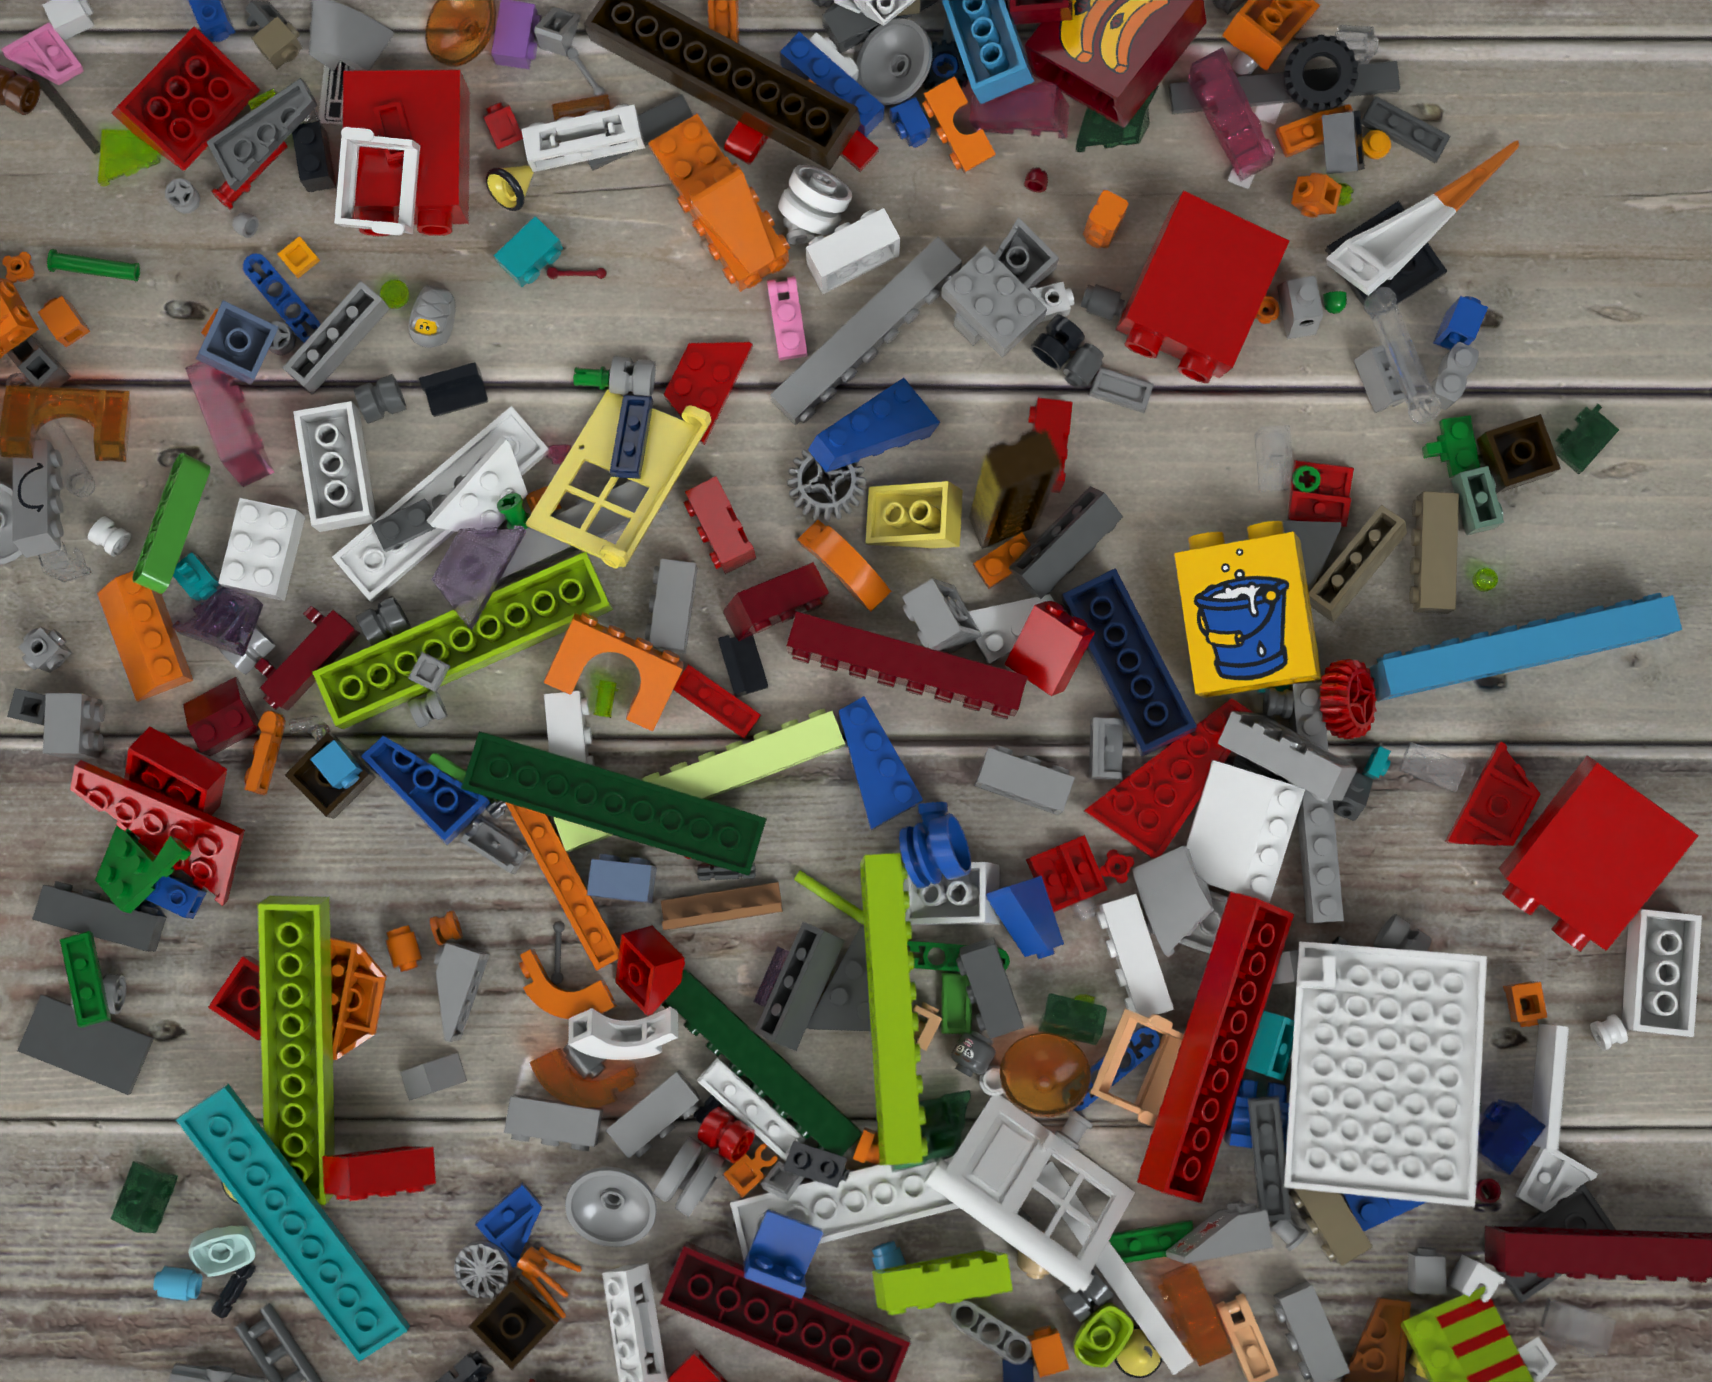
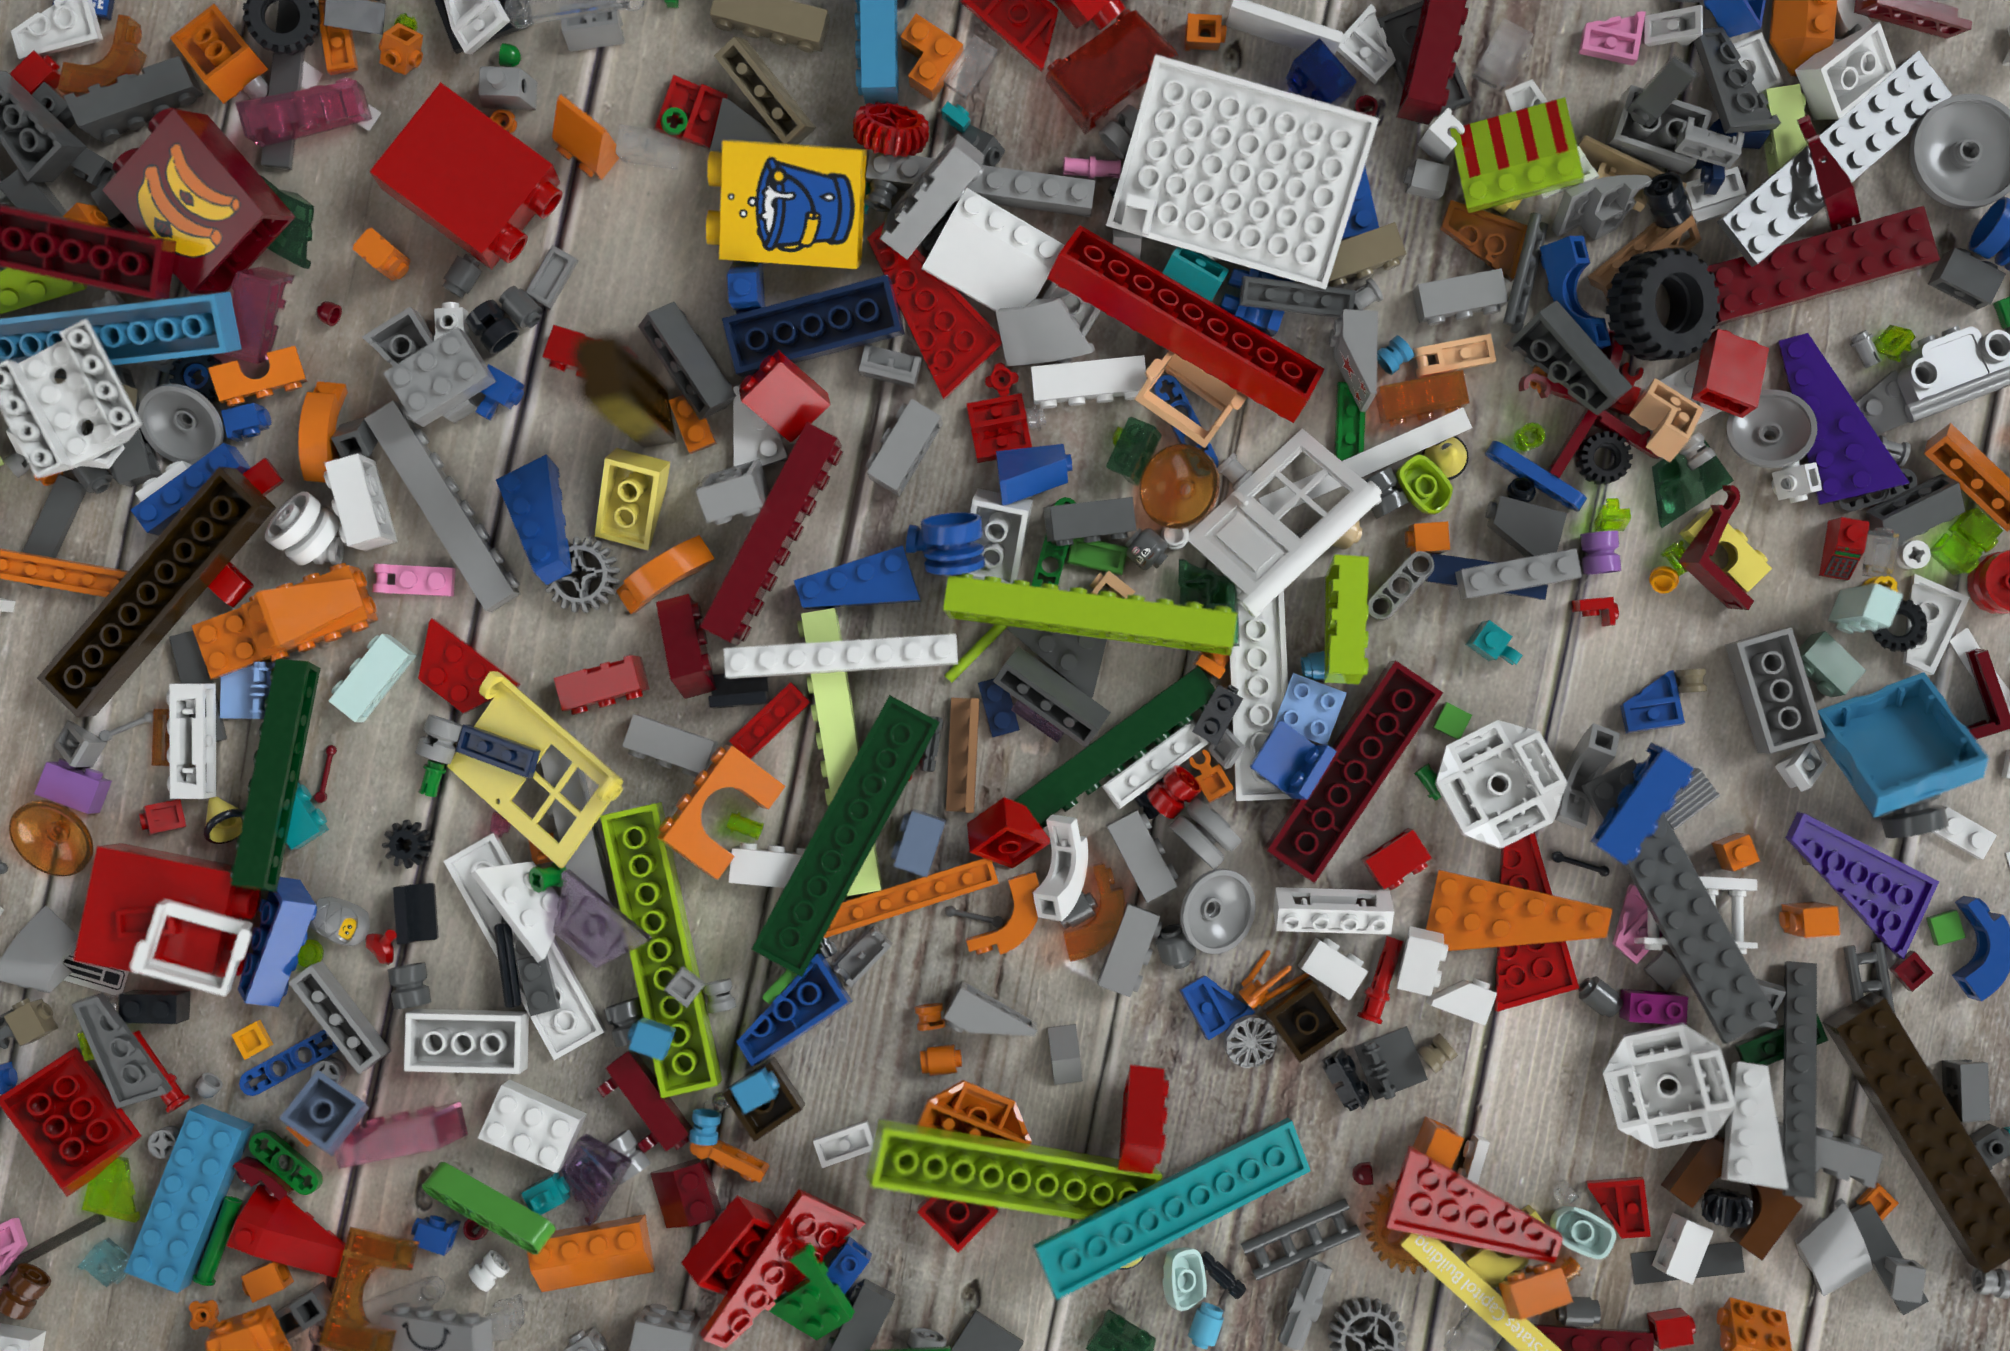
camera: 75 degrees left, 5 degrees up
none -> clear light blue brick [78,1237,130,1287]
none -> dark azure brick [124,1104,255,1293]
none -> light blue hinge [220,662,275,719]
none -> red wedge [226,1184,355,1280]
none -> dark green brick [230,659,321,892]
none -> dark red slope [233,1156,294,1201]
none -> wedge [238,877,317,1007]
none -> green beam [249,1130,323,1195]
none -> orange arch [298,381,348,483]
none -> light aqua brick [329,634,416,722]
none -> dark grey brick [331,416,378,458]
none -> red rock [365,929,397,965]
none -> black gear [382,820,433,869]
none -> blue brick [411,1215,461,1256]
none -> dark red hinge [463,1219,489,1240]
none -> blue brick [475,364,525,421]
none -> black axle [494,922,522,1008]
none -> orange slope [552,94,622,180]
none -> dark azure brick [627,1017,676,1060]
none -> dark azure wheel [689,1108,721,1146]
none -> white brick [724,634,958,679]
none -> blue slope [727,260,765,314]
none -> white plate [813,1120,874,1168]
none -> orange brick [900,13,964,101]
none -> dark blue plate [978,678,1020,738]
none -> clear red windscreen [1046,9,1179,134]
none -> bright pink pin [1063,156,1121,180]
none -> dark grey head [1156,924,1196,969]
none -> light blue hinge [1273,673,1347,745]
none -> white brick [1298,937,1368,1000]
none -> dark azure wheel [1377,335,1414,375]

